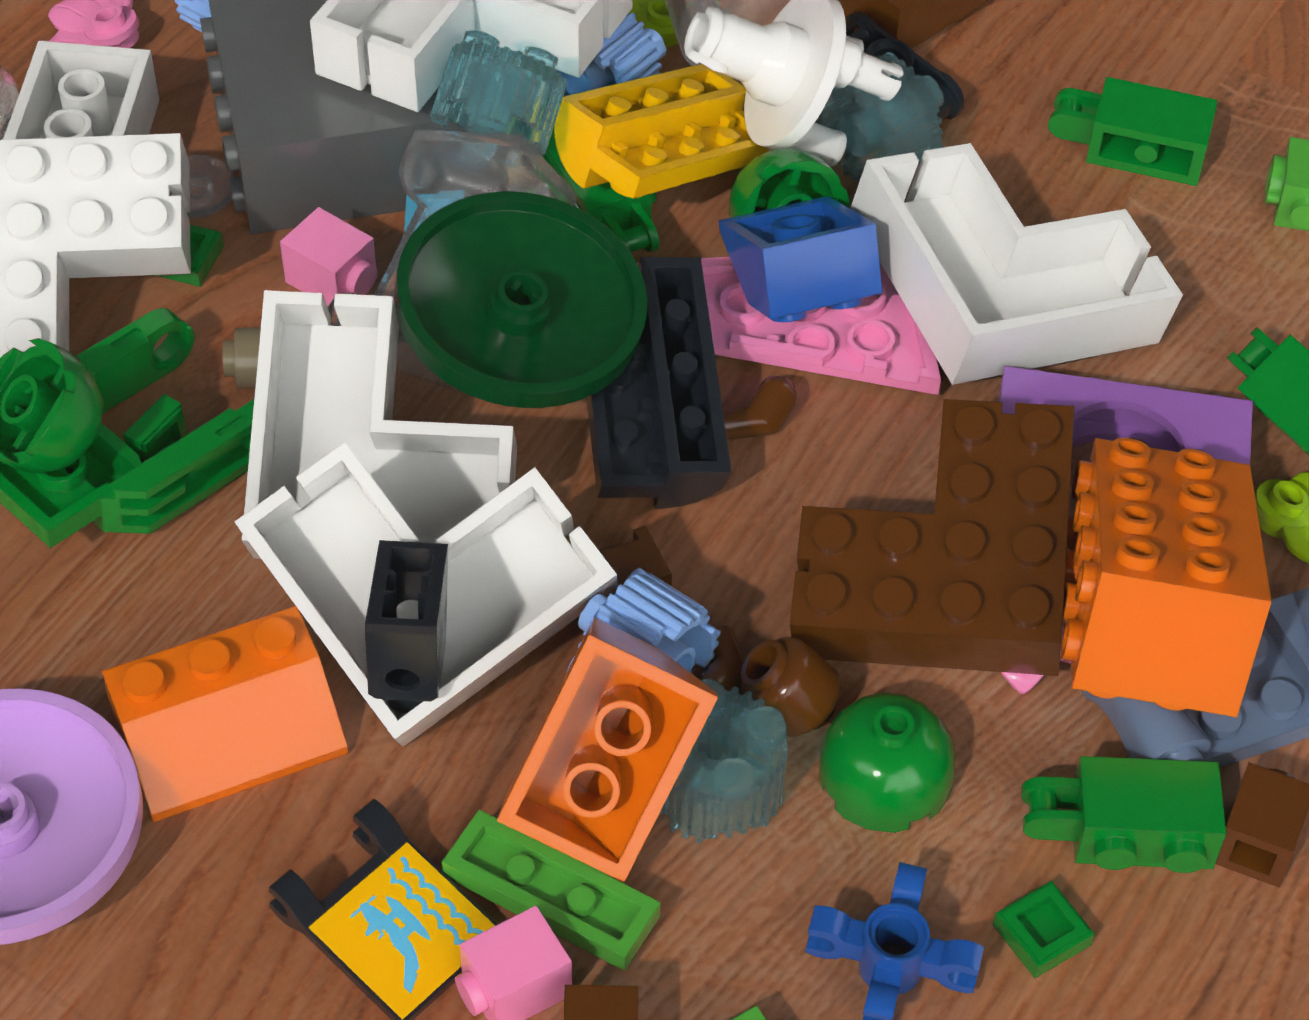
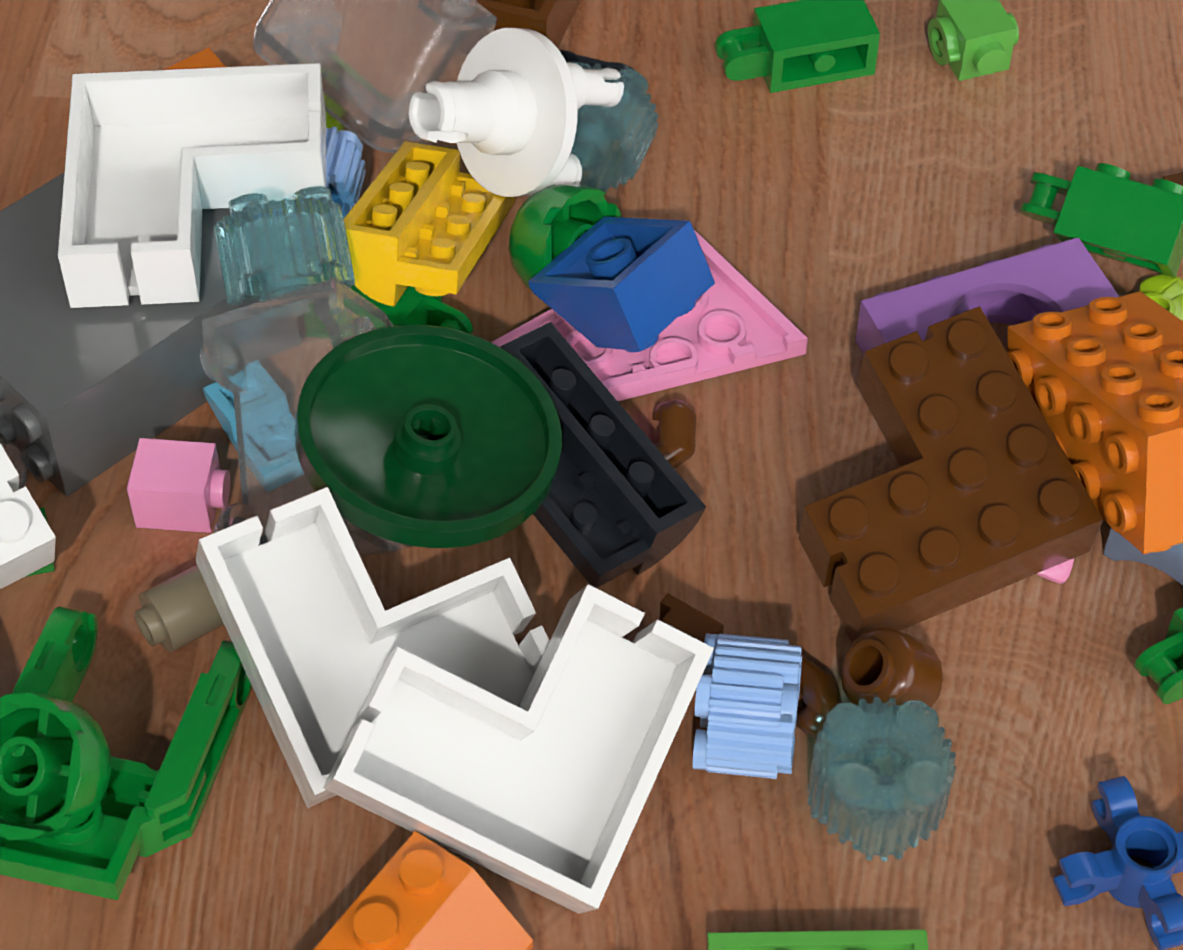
camera: 30 degrees left, 0 degrees up
green tile [123,394,187,463] -> none
black torso [365,540,448,713] -> none
orange slope [497,617,718,882] -> none
green cylinder [818,692,955,833] -> none
white piece [850,143,1183,385] -> none

